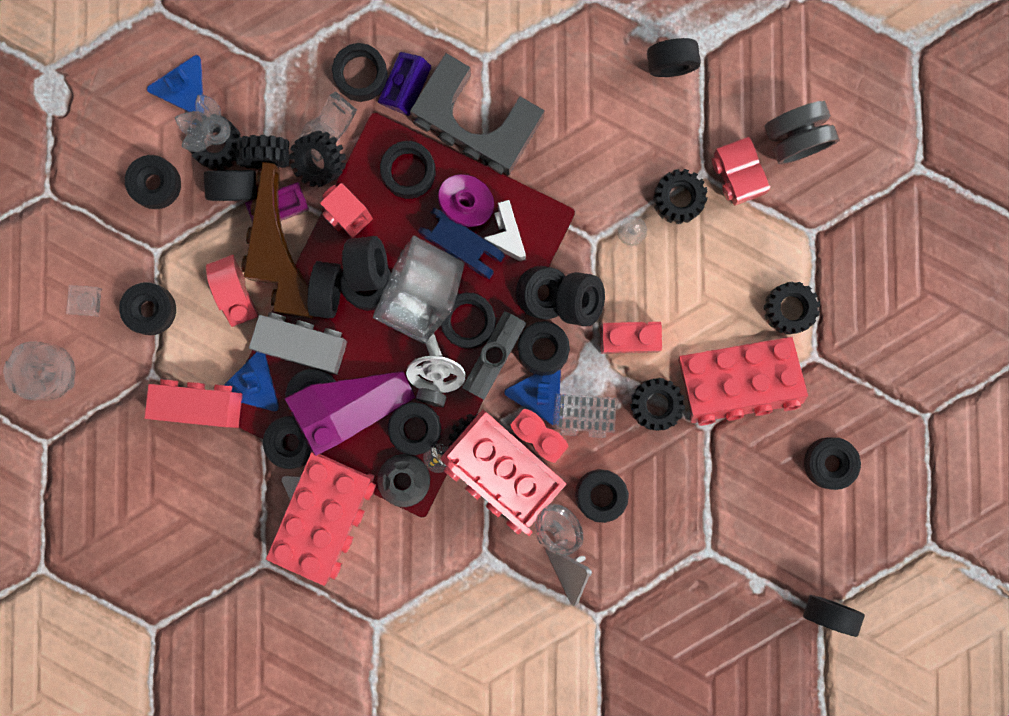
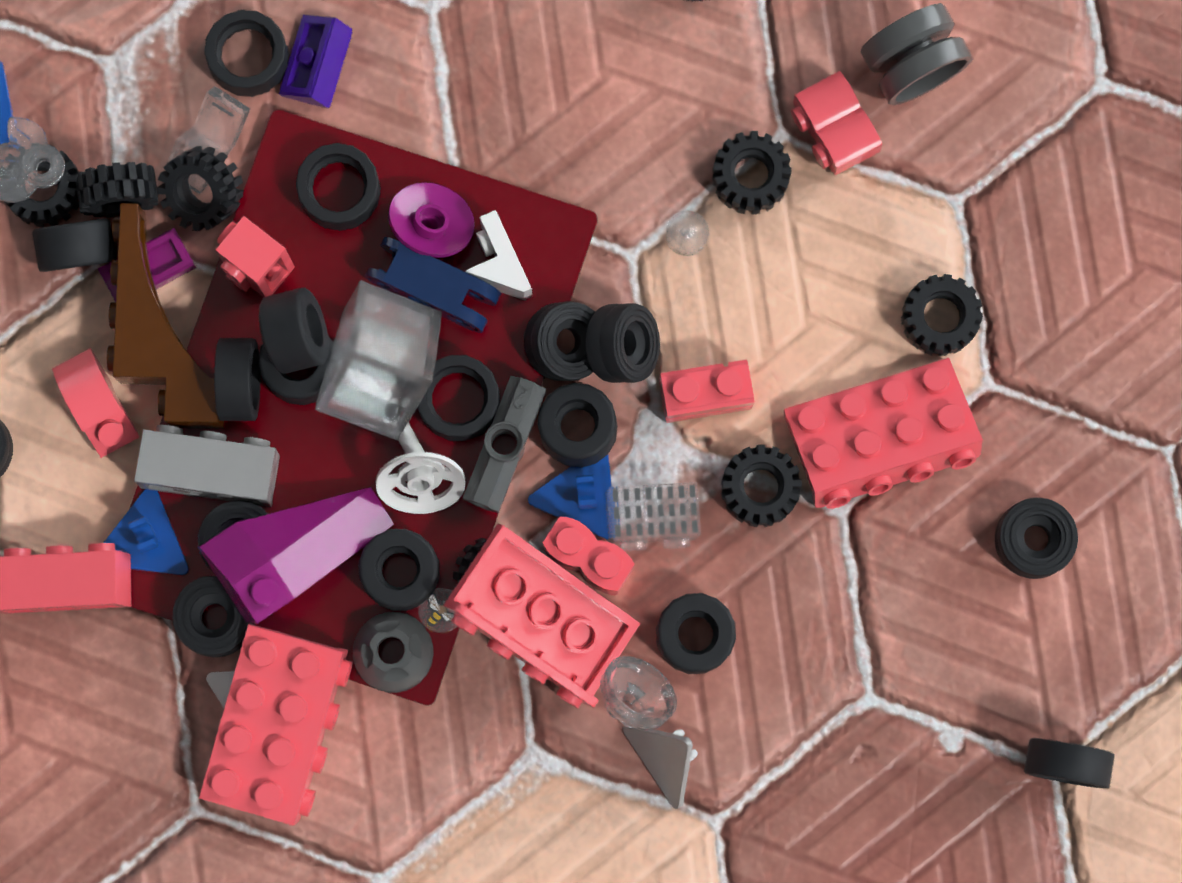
camera: 10 degrees left, 5 degrees down
dark grey arch [410,53,545,175] -> none
dark grey tile [416,388,447,408] -> none

